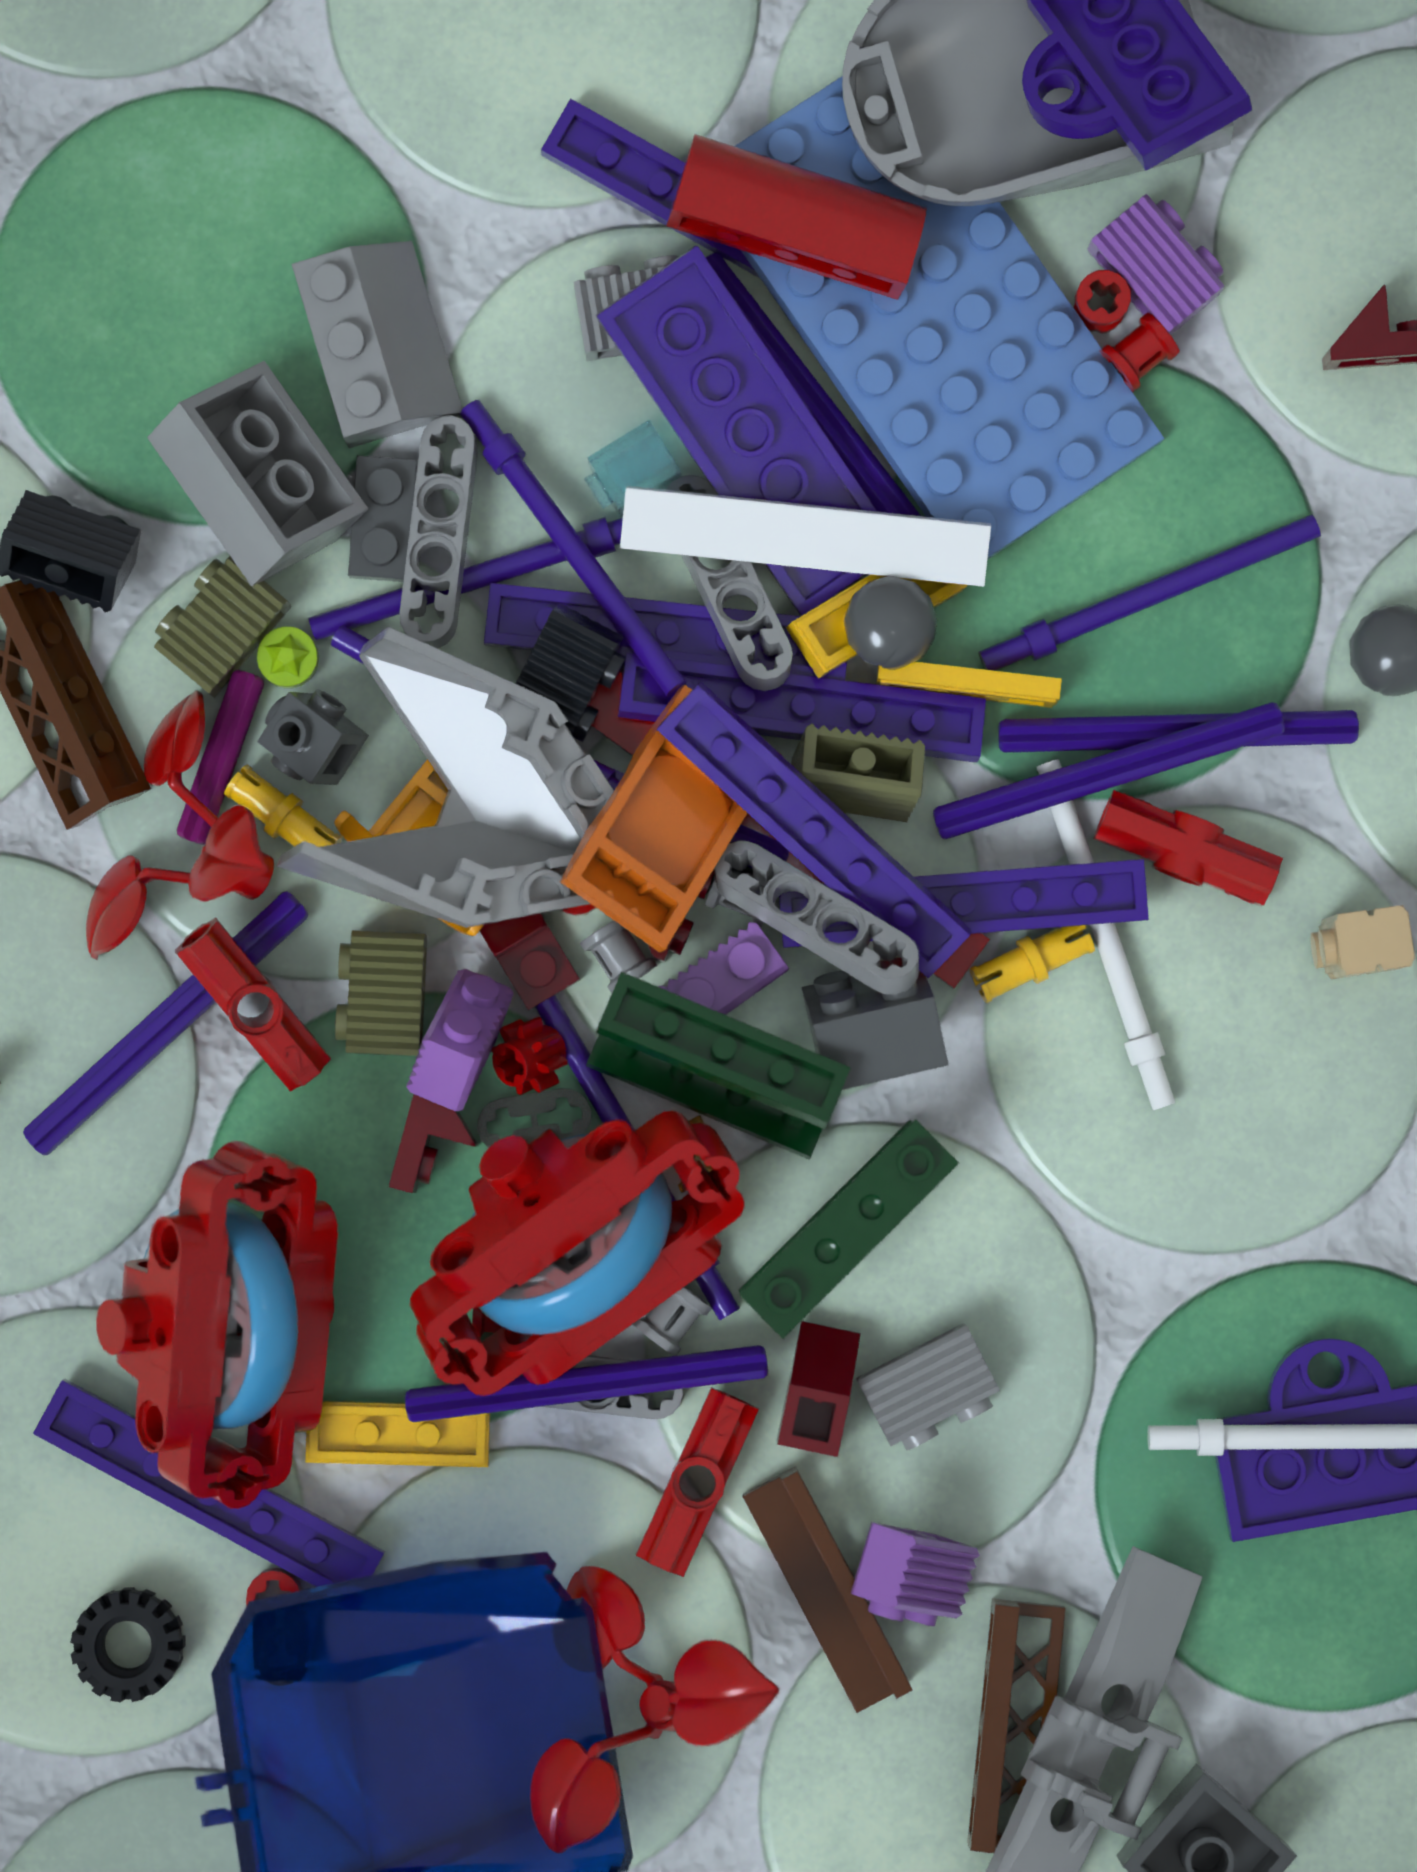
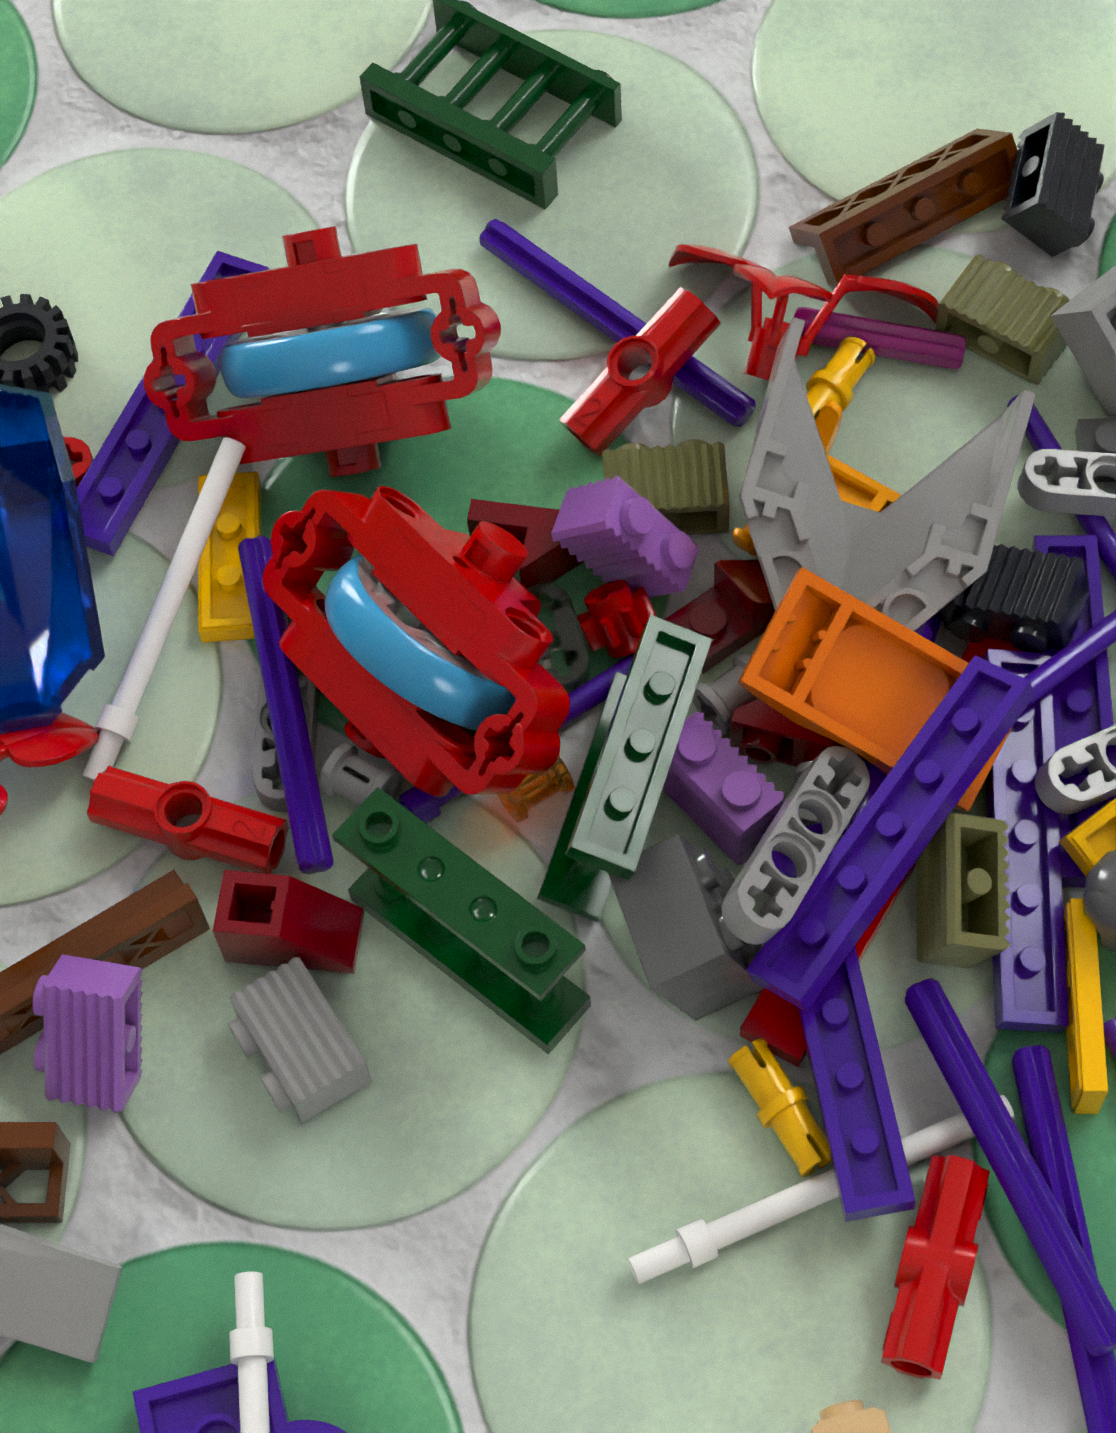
camera: 90 degrees right, 25 degrees down
lime tile [257,626,319,689] -> none
dark grey brick [257,690,369,785] -> none
none -> white bar [81,438,246,783]

